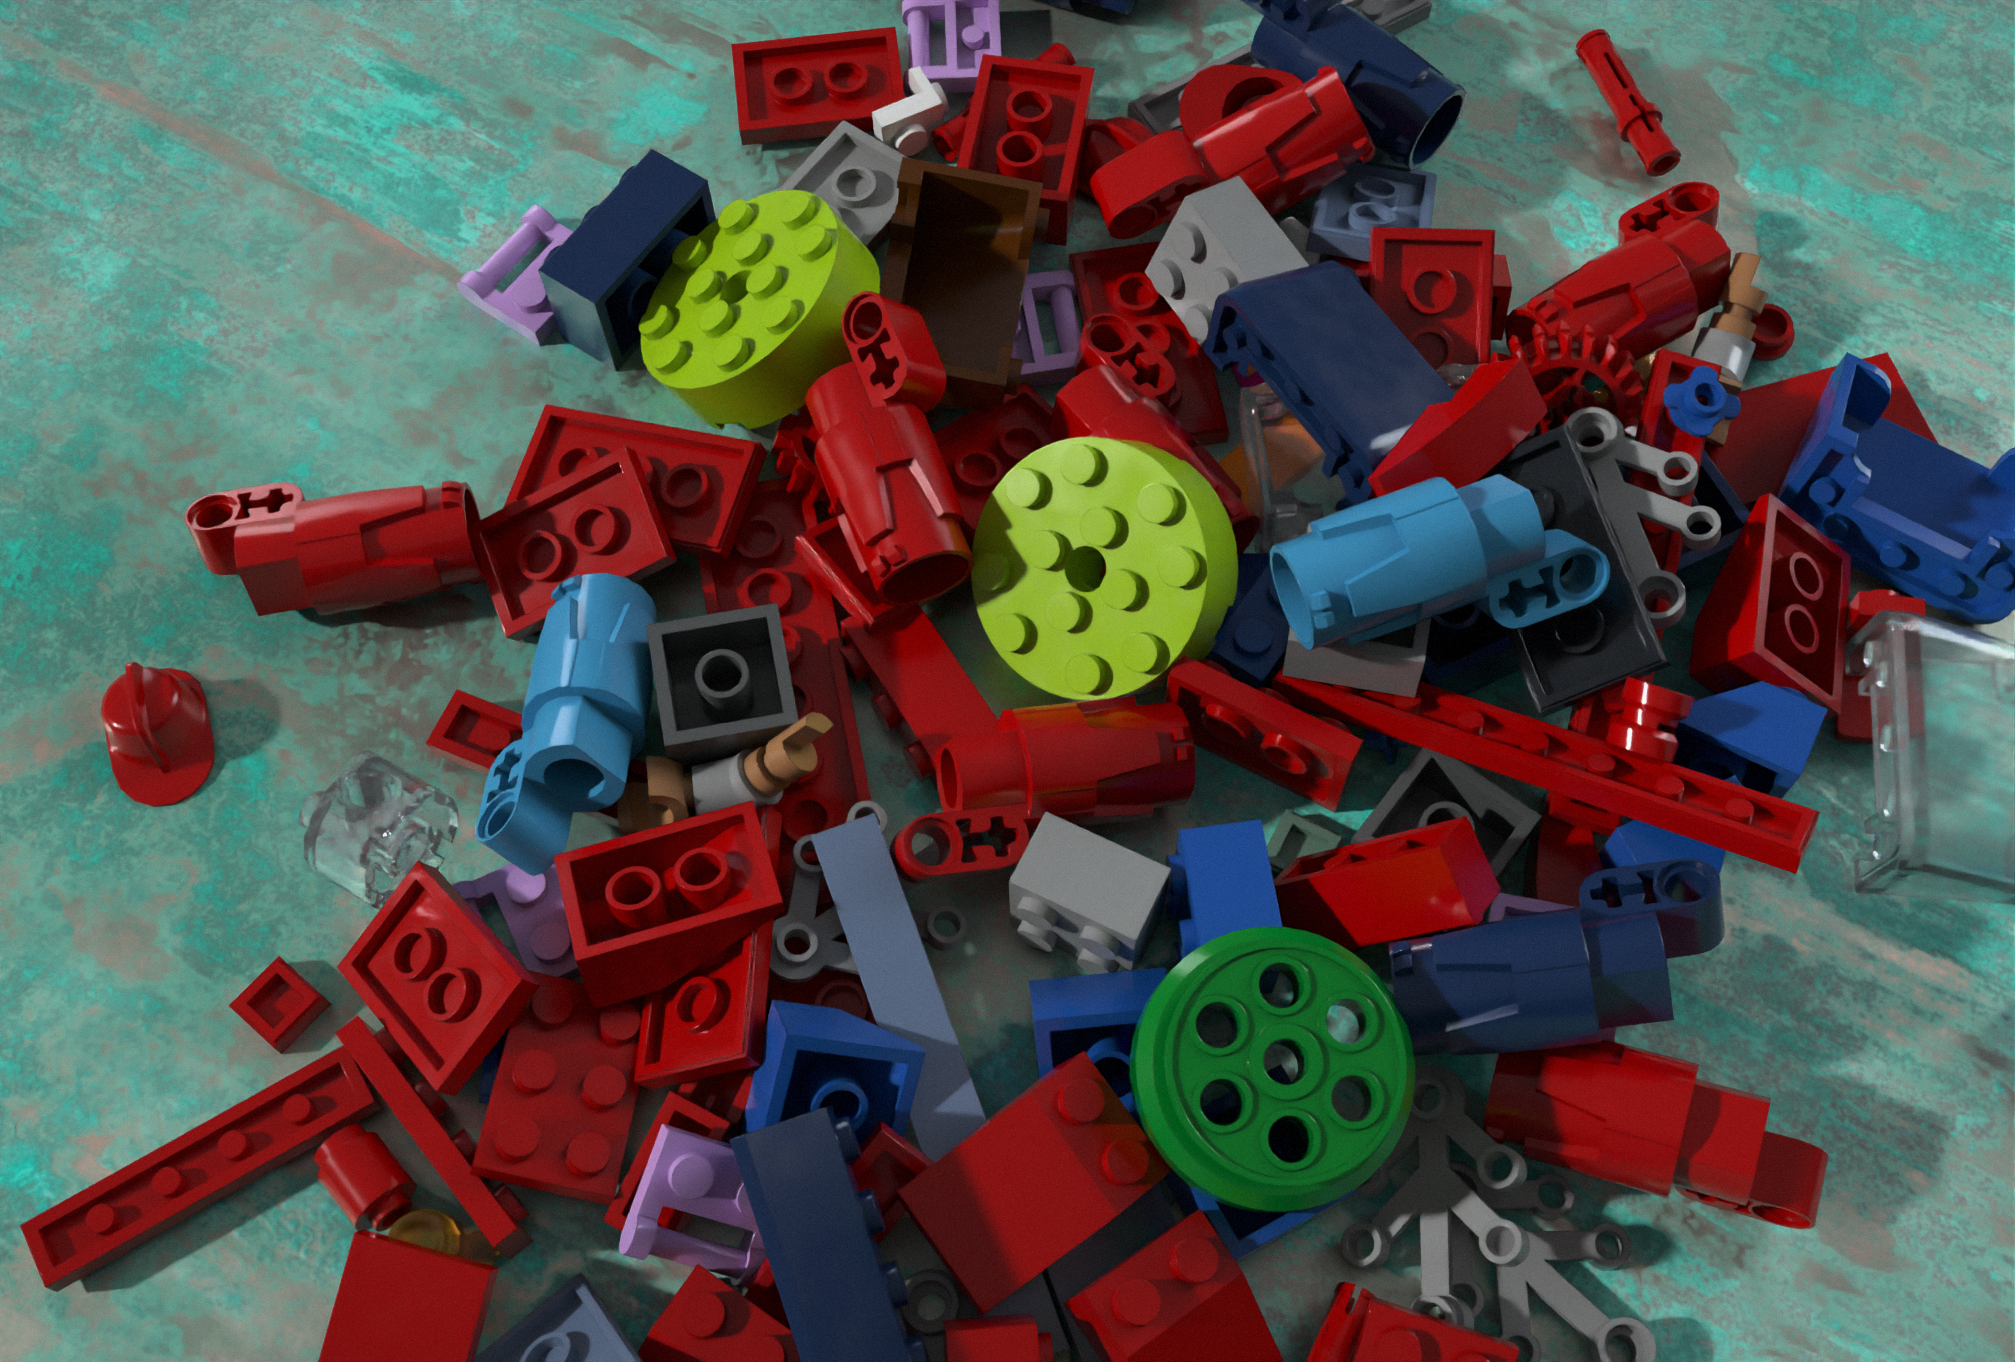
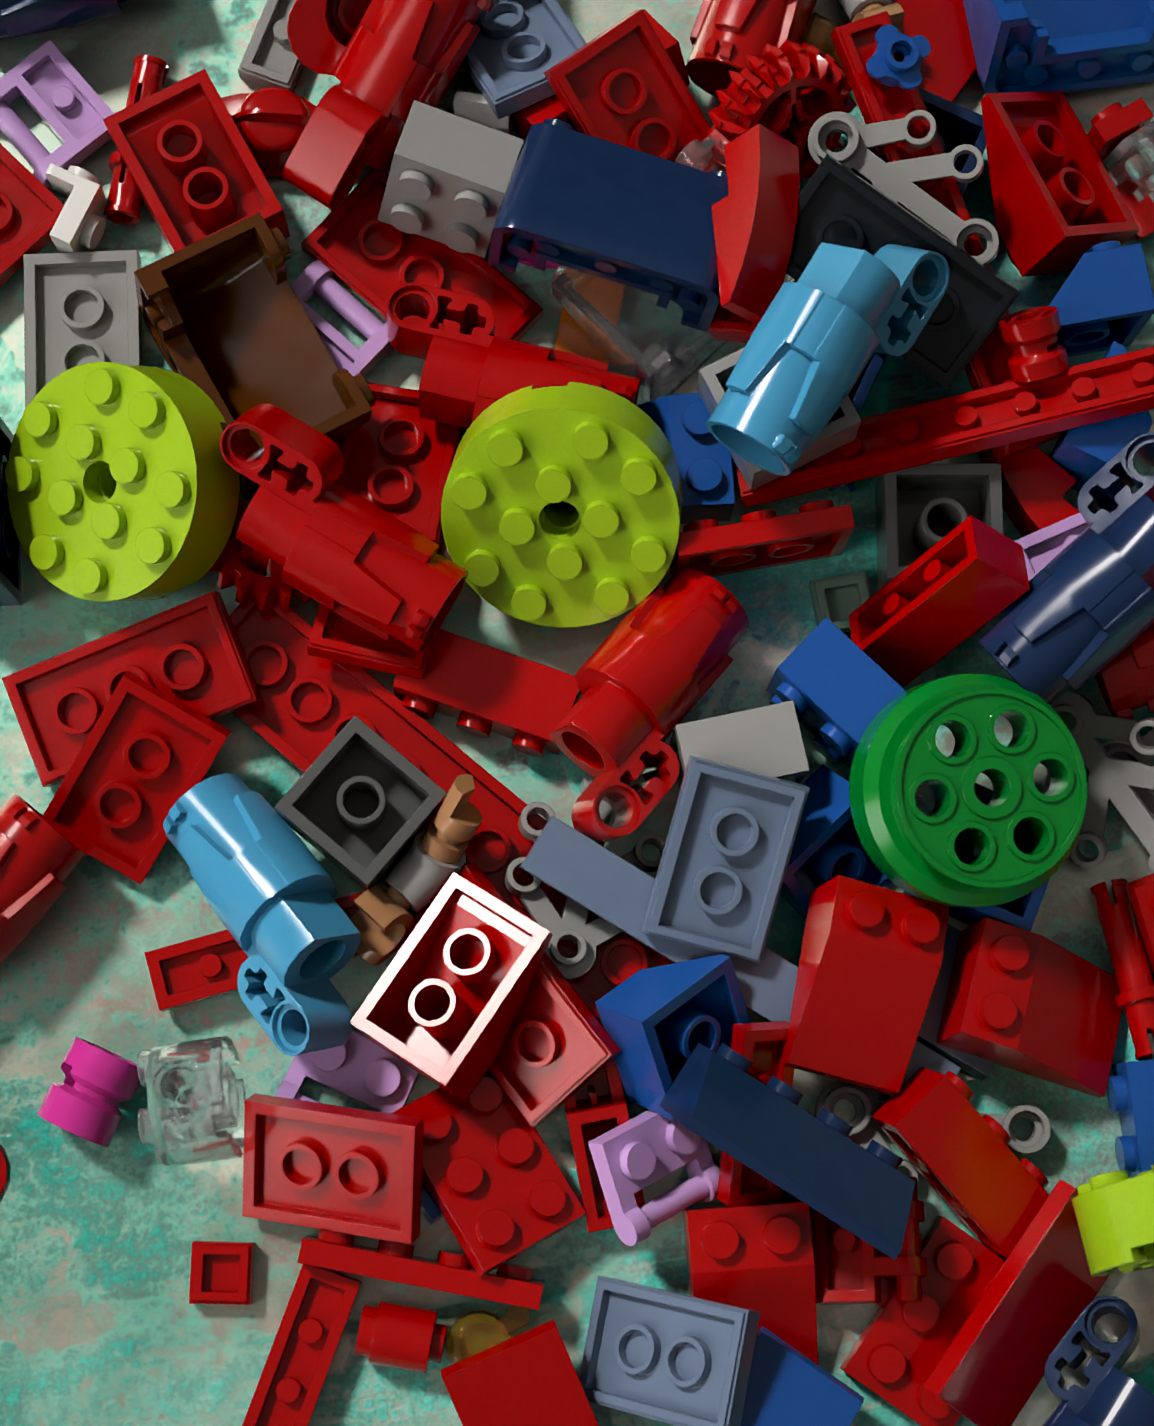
camera: 45 degrees left, 15 degrees up
none -> dark pink wheel [37,1036,146,1147]
none -> sand blue tile [641,755,810,963]

